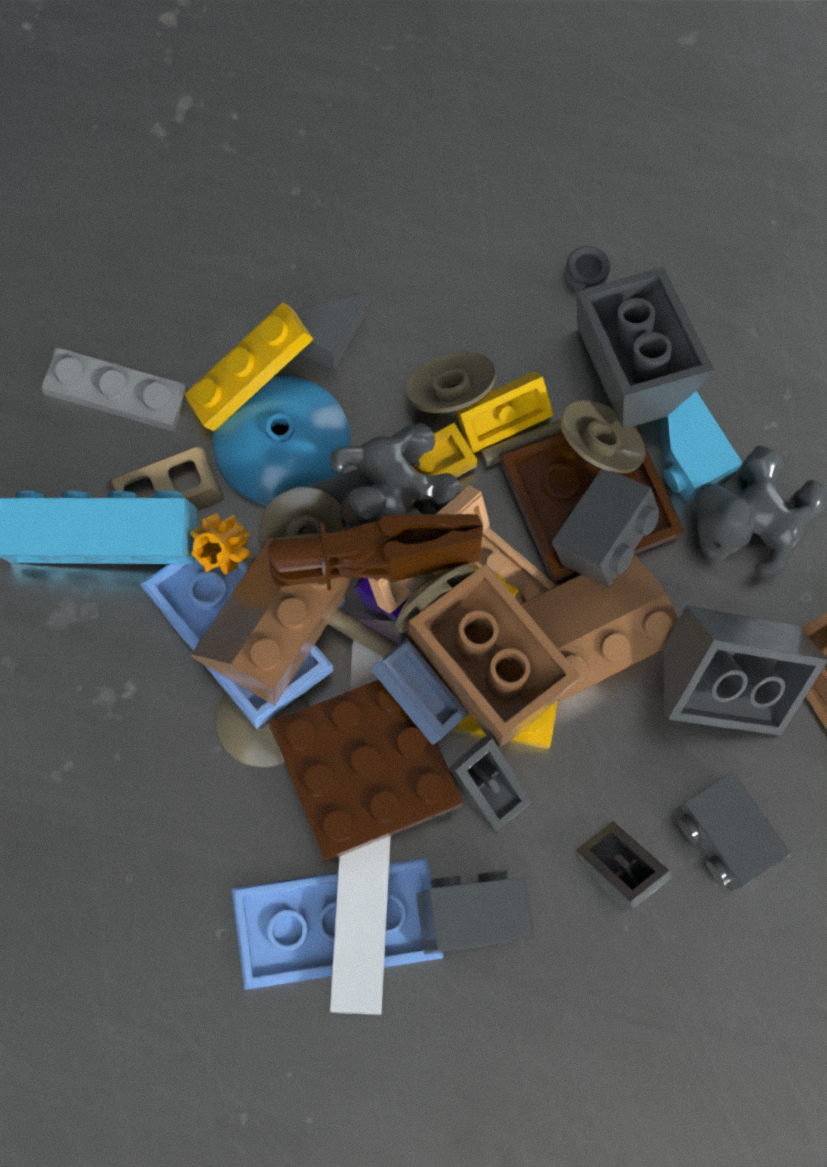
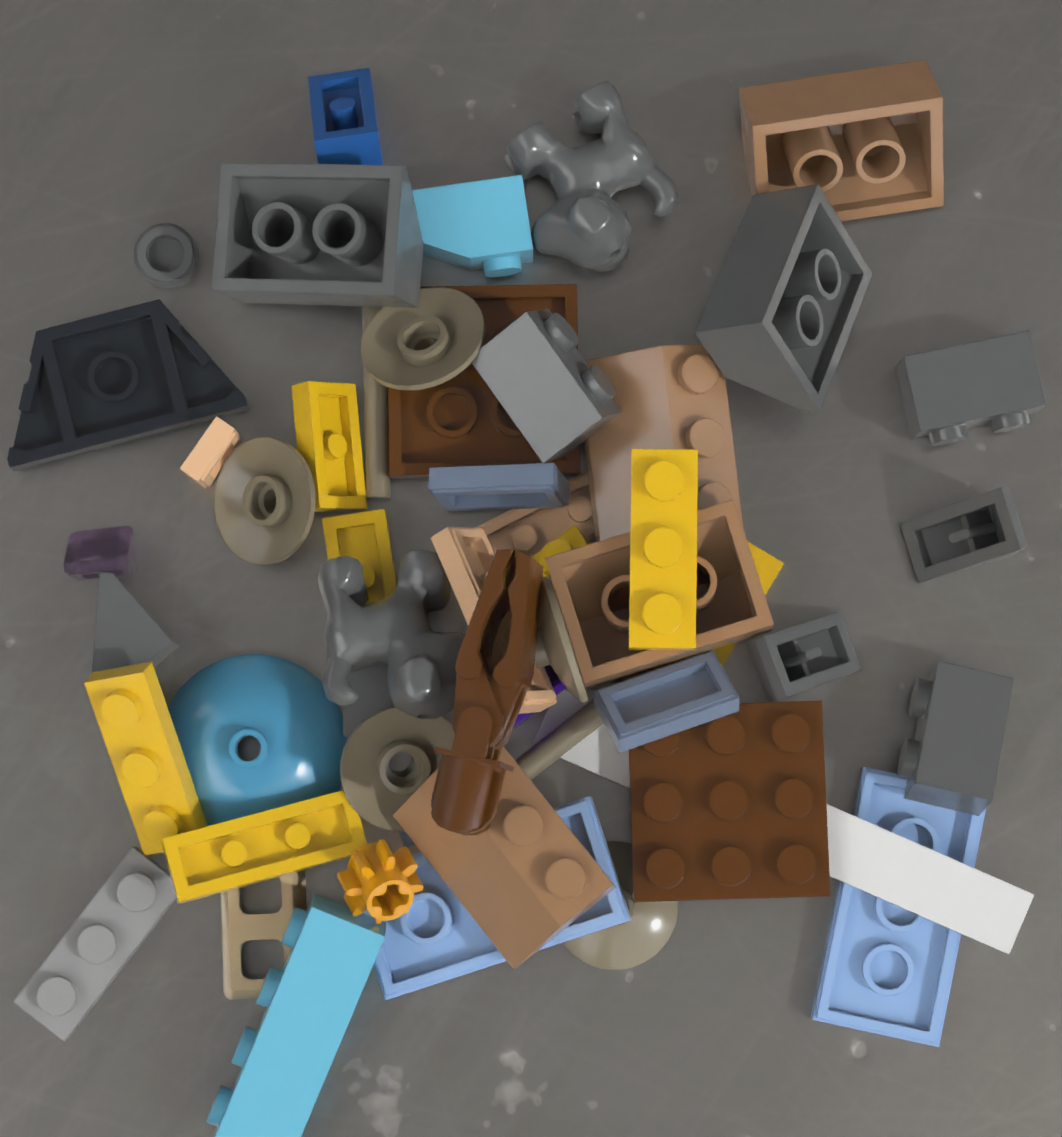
camera: 65 degrees left, 10 degrees up
none -> black wing [7,299,250,471]
none -> clear purple slope [63,526,138,580]
none -> yellow plate [161,790,367,904]
none -> light nougat tile [180,416,242,489]
none -> blue slope [308,68,384,165]
none -> sand blue tile [428,463,569,511]
none -> yellow plate [629,449,698,650]

